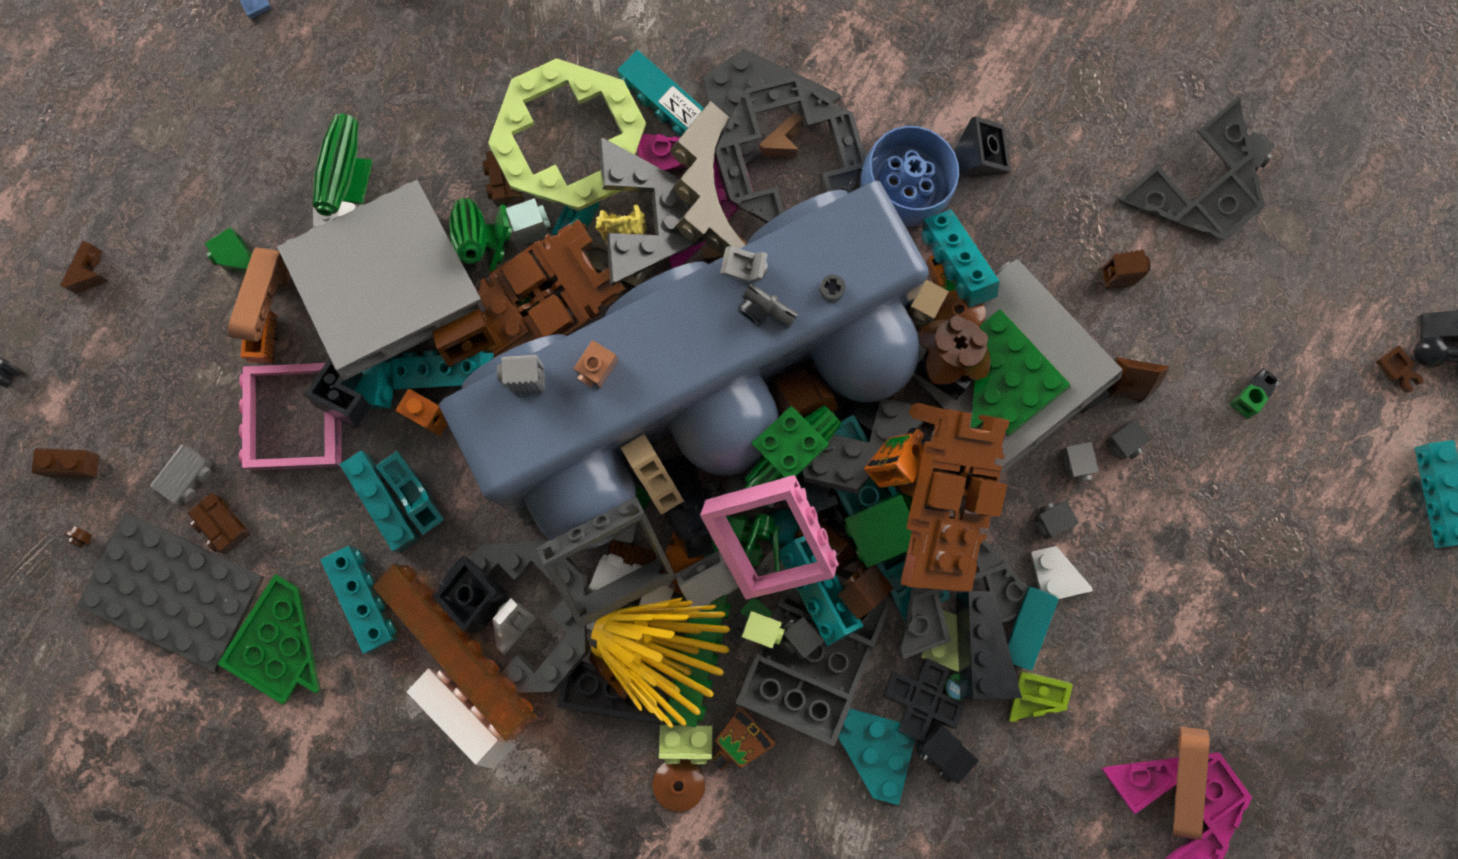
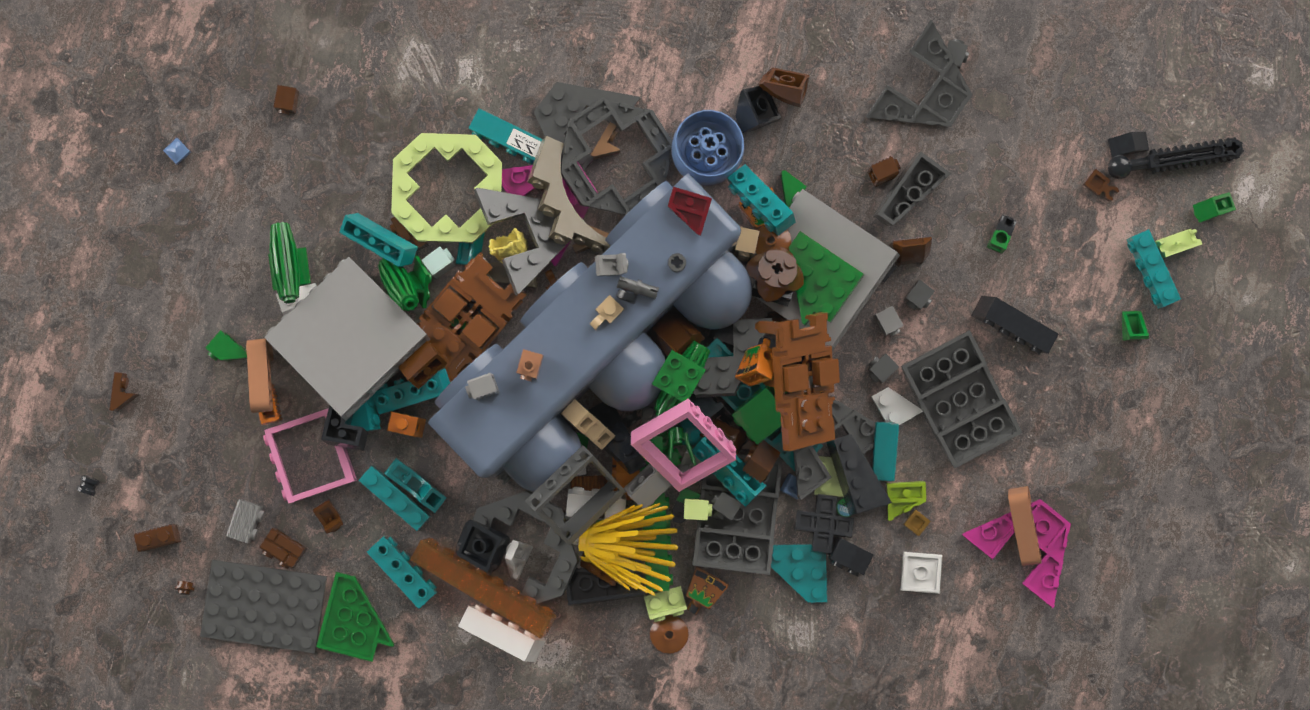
camera: 20 degrees left, 5 degrees up
none -> reddish brown bracket [313,499,343,534]
none -> teal brick [339,213,418,267]
none -> tan plate [590,295,624,330]
none -> dark red wing [668,187,712,236]
none -> reddish brown slope [758,67,810,107]
none -> green slope [780,170,807,207]
none -> medium blue tile [780,473,798,500]
none -> dark grey wedge [873,151,952,227]
none -> white tile [900,552,942,594]
none -> dark grey slope [901,330,1022,469]
none -> pearl gold plate [903,509,931,536]
none -> black wedge [971,296,1059,355]
none -> green slope [1122,311,1149,341]

